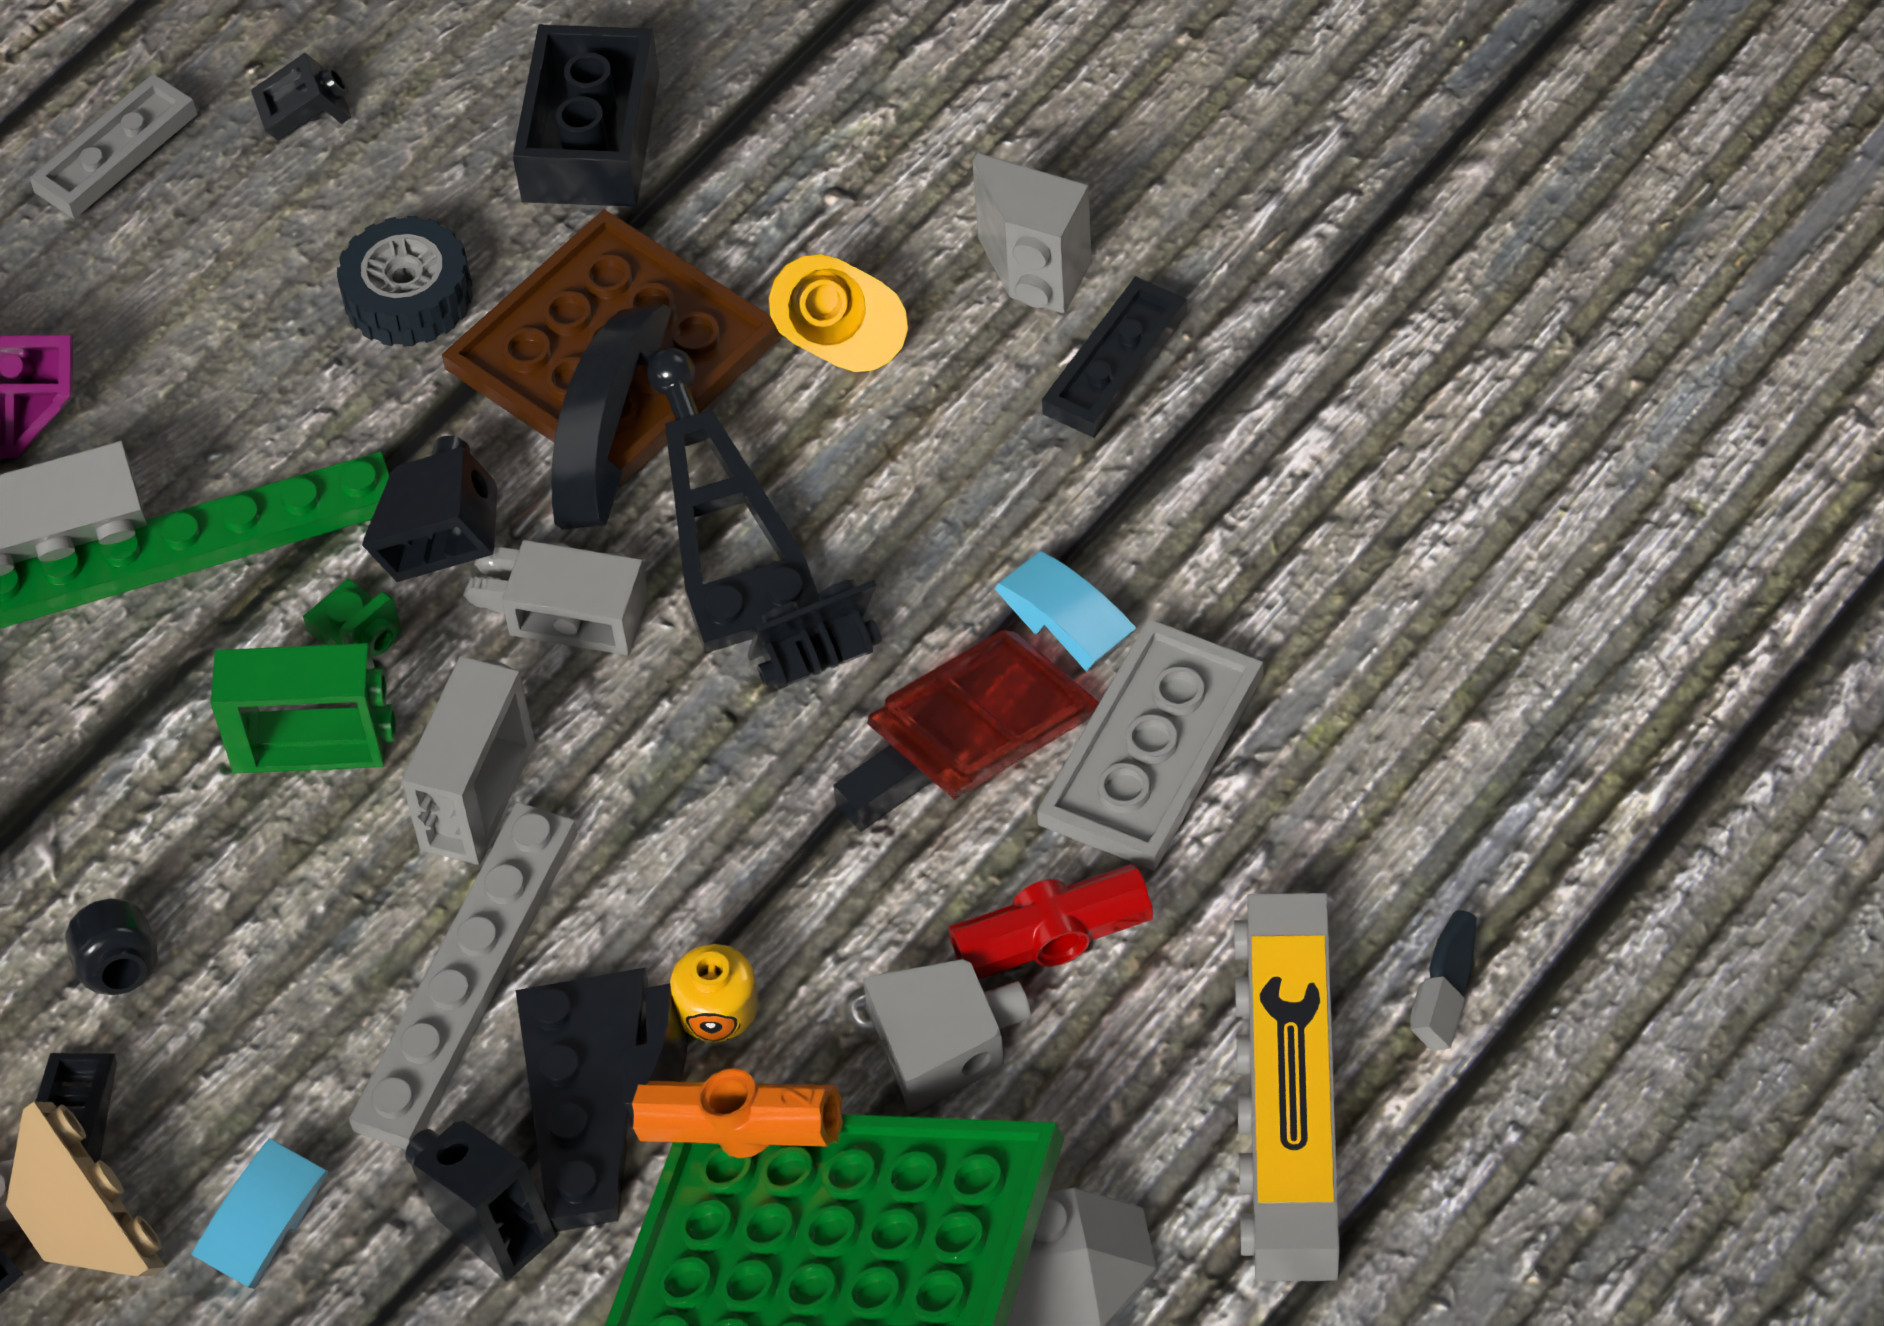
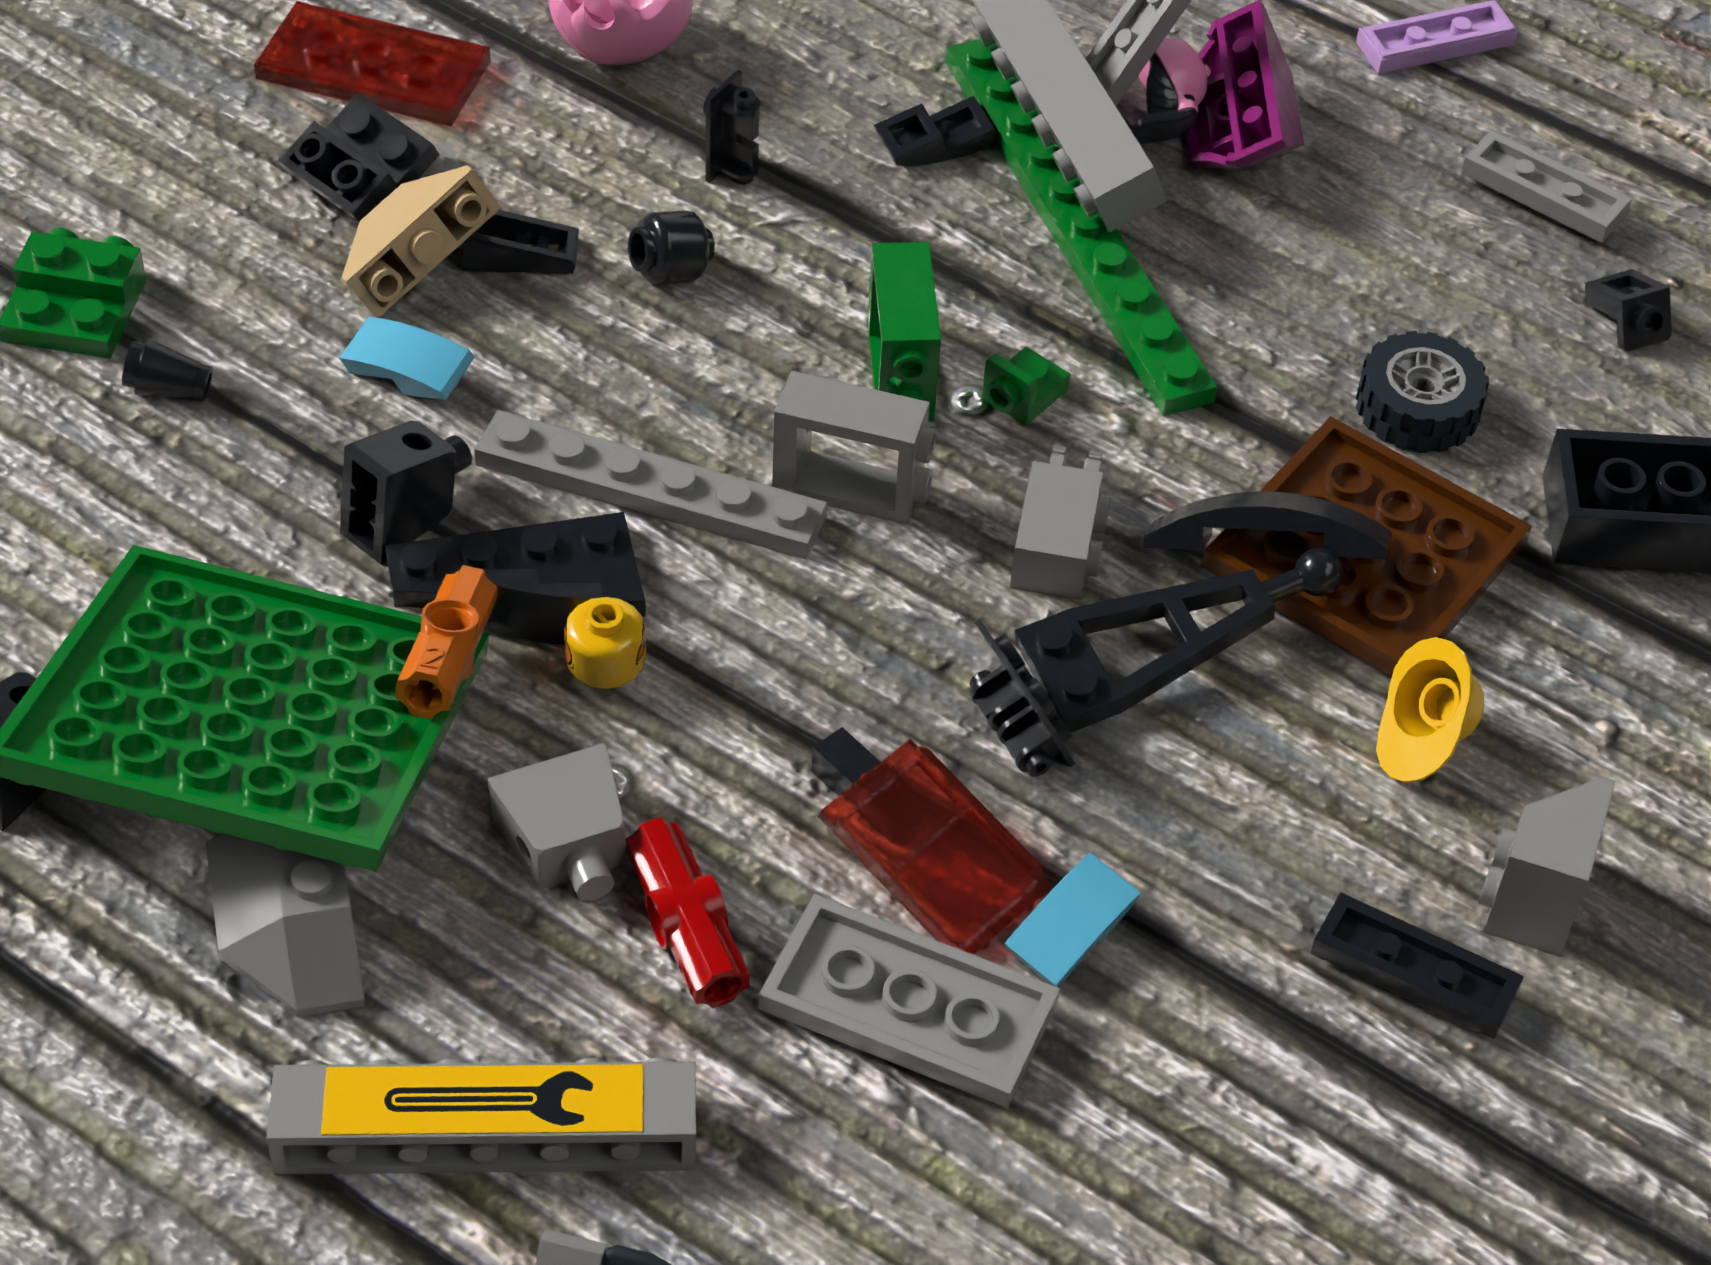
camera: 80 degrees right, 5 degrees down
black torso [362,436,497,582] -> none

